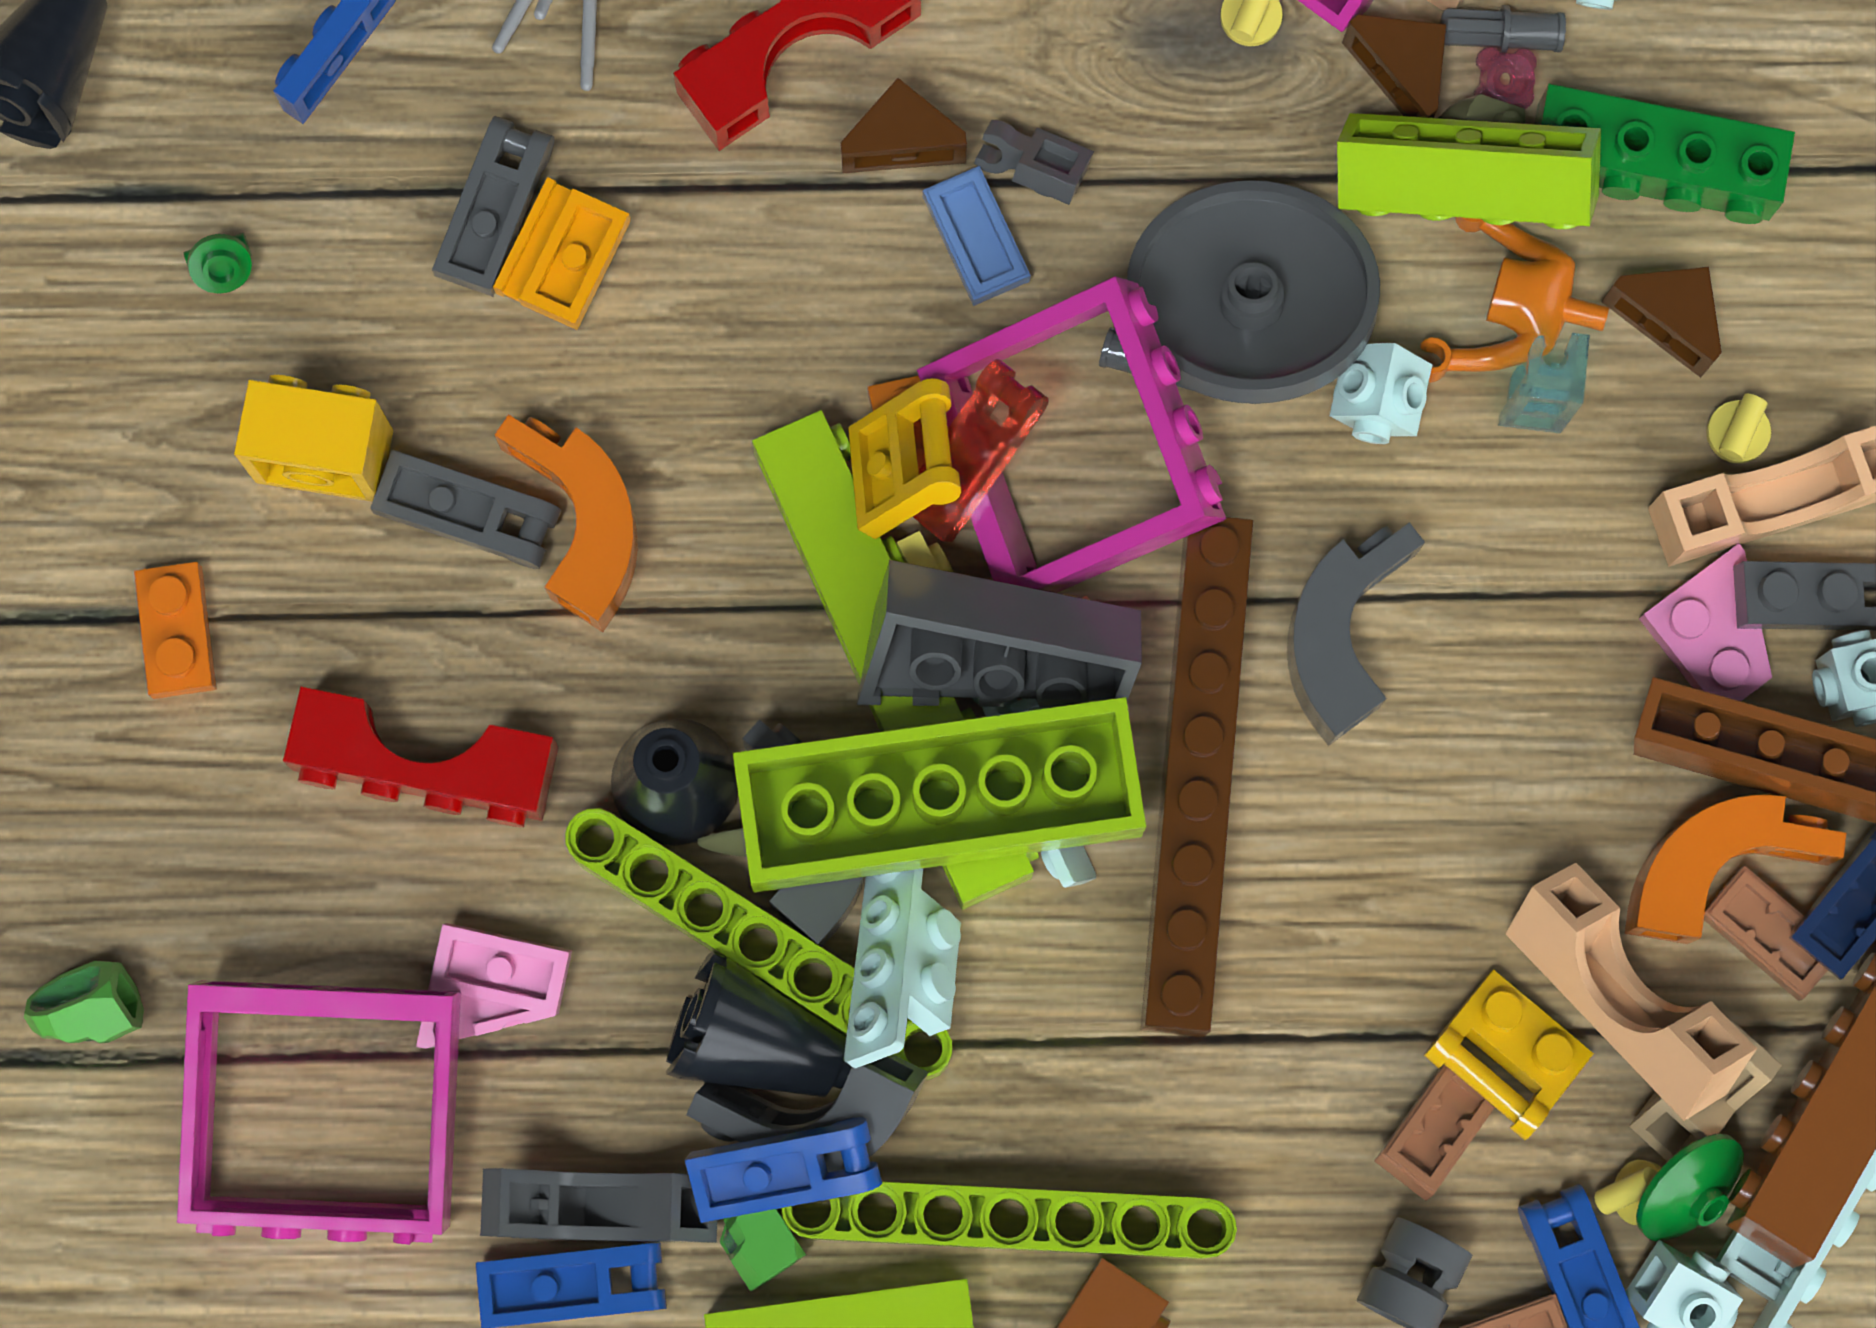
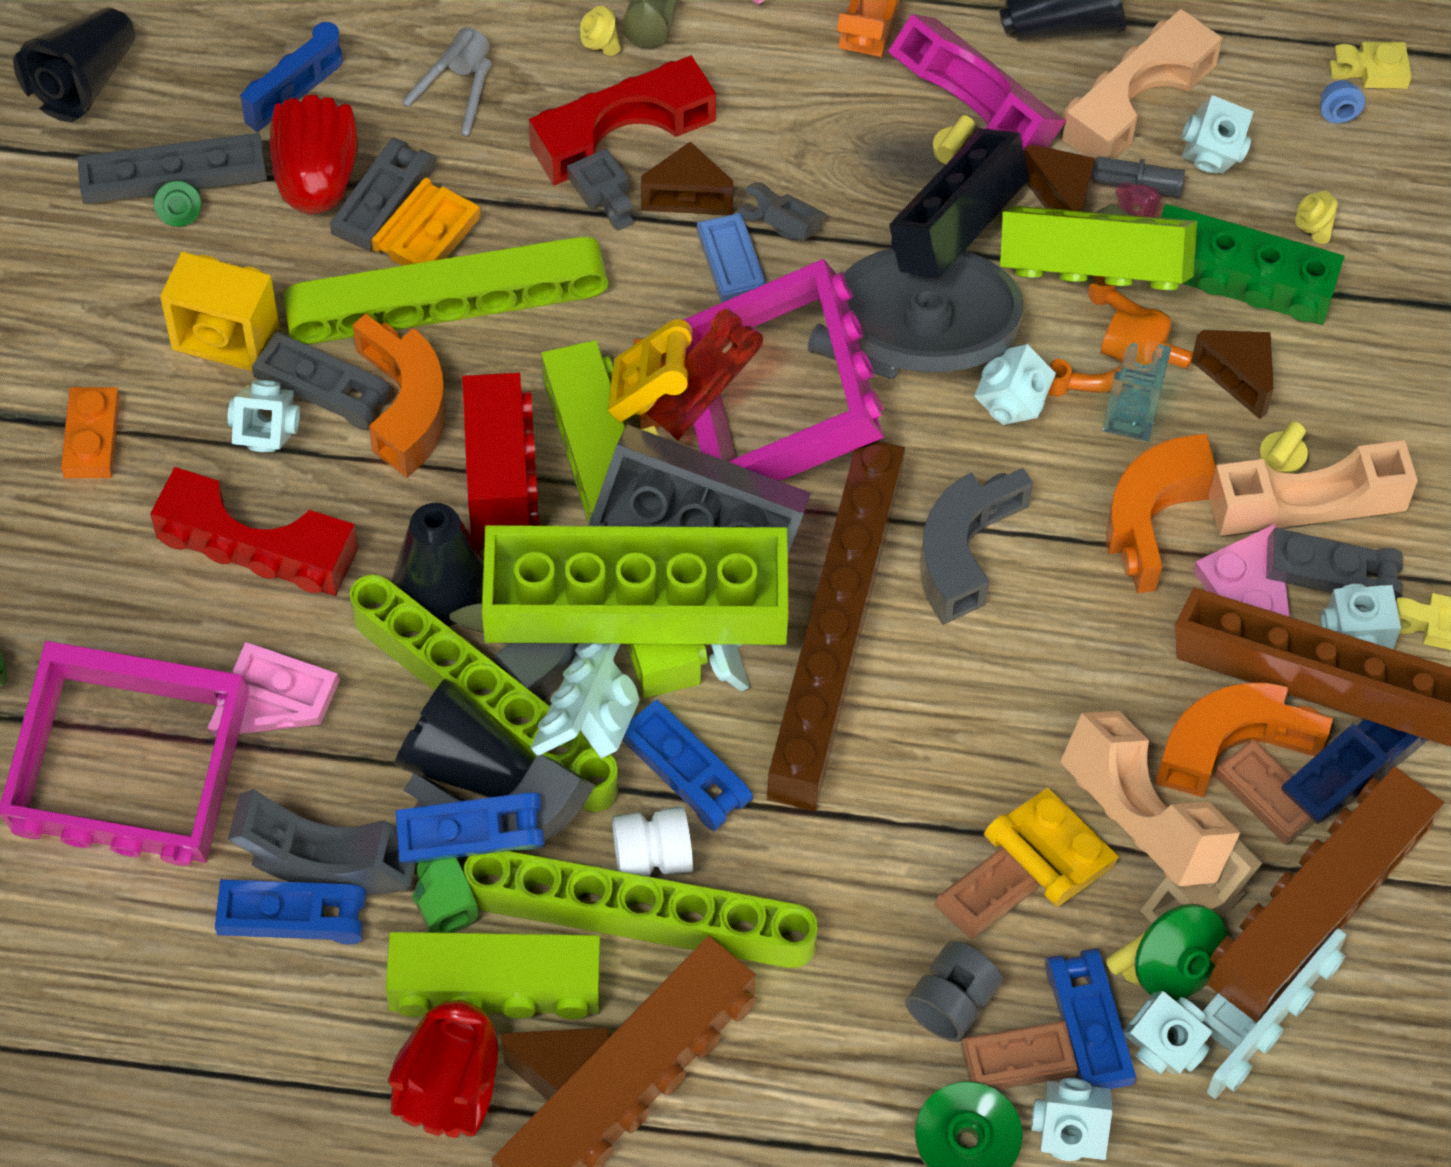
camera: 10 degrees right, 20 degrees down
none -> dark grey plate [77,133,267,204]
none -> light aqua brick [228,380,300,452]
none -> red hair [269,94,358,215]
none -> lime beam [283,236,609,344]
none -> red brick [462,372,539,550]
none -> dark grey plate [567,148,633,231]
none -> white wheel [612,806,693,877]
none -> blue plate [622,699,753,831]
none -> black brick [889,128,1029,278]
none -> orange arch [1106,434,1216,593]
none -> light yellow plate [1295,191,1338,244]

